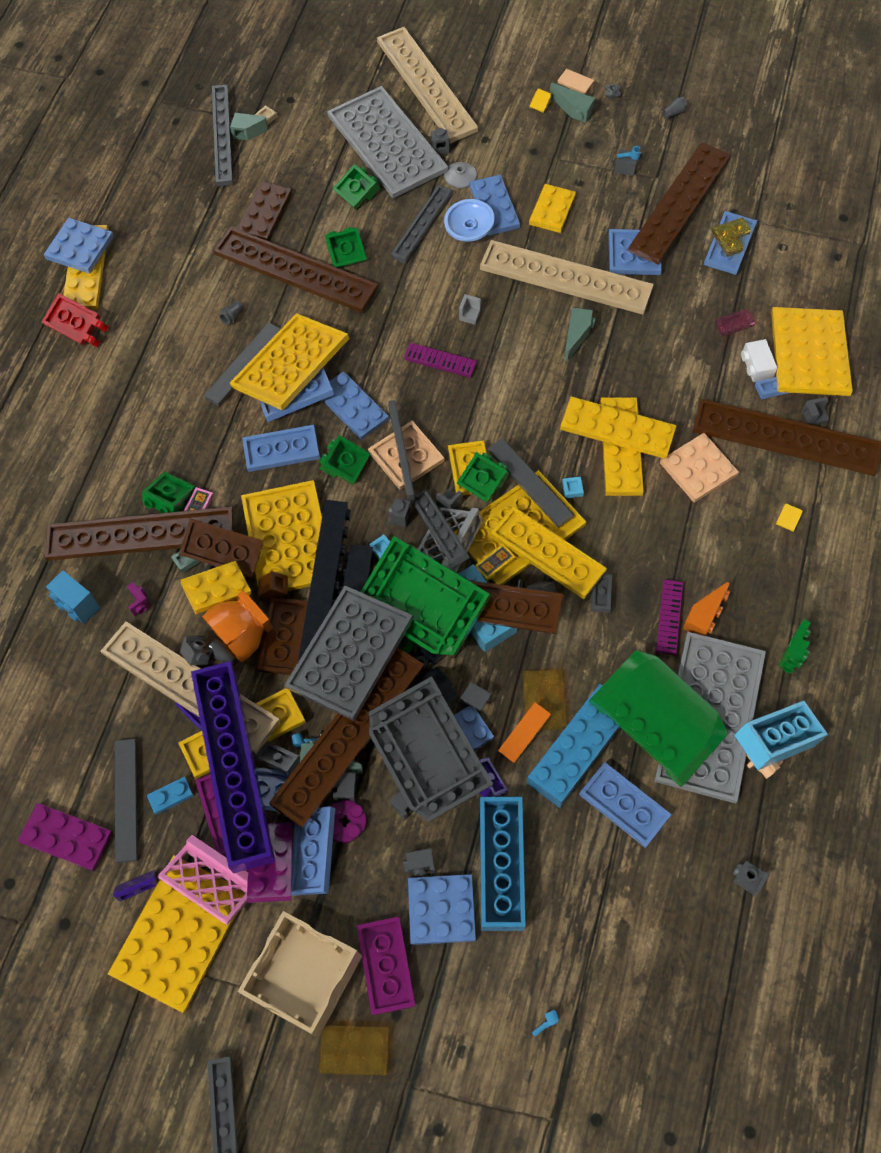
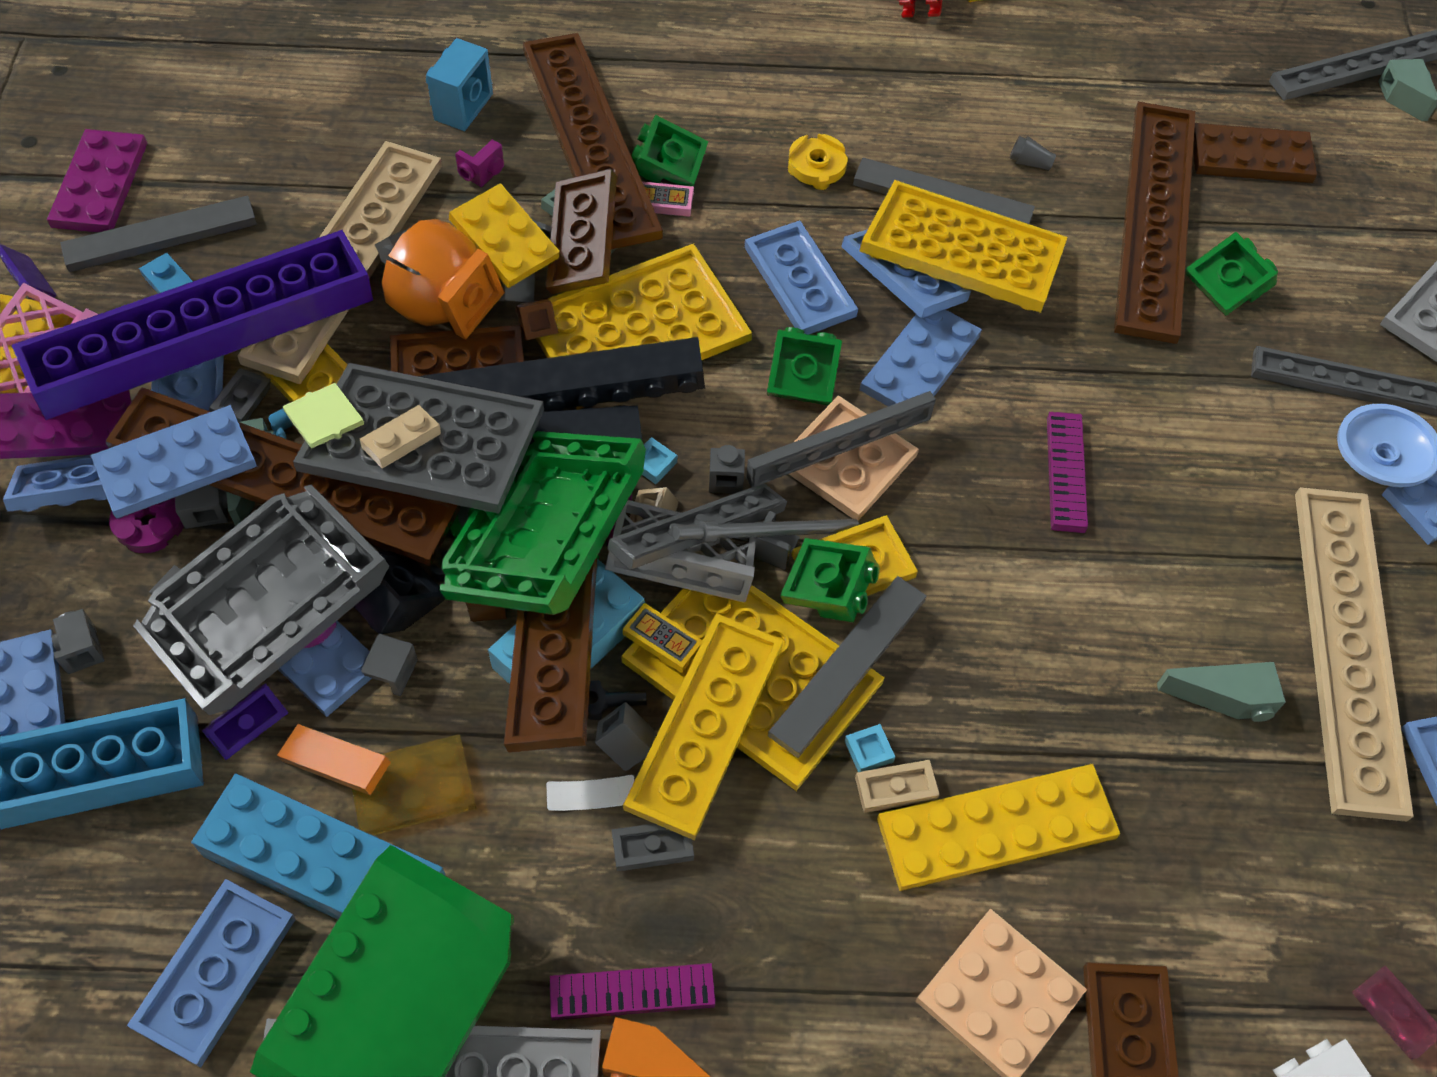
camera: 70 degrees right, 5 degrees down
green plate [332,164,380,210] -> none
light grey panel [459,294,481,325] -> none
yellow plate [560,397,677,459] -> none
none -> medium blue plate [91,405,257,519]
none -> yellowish green piece [283,383,364,449]
none -> tan plate [360,405,441,468]
none -> white sticker [546,775,634,811]
none -> dark grey bar [672,519,859,543]
none -> yellow plate [788,134,848,190]
none -> tan plate [855,760,939,813]

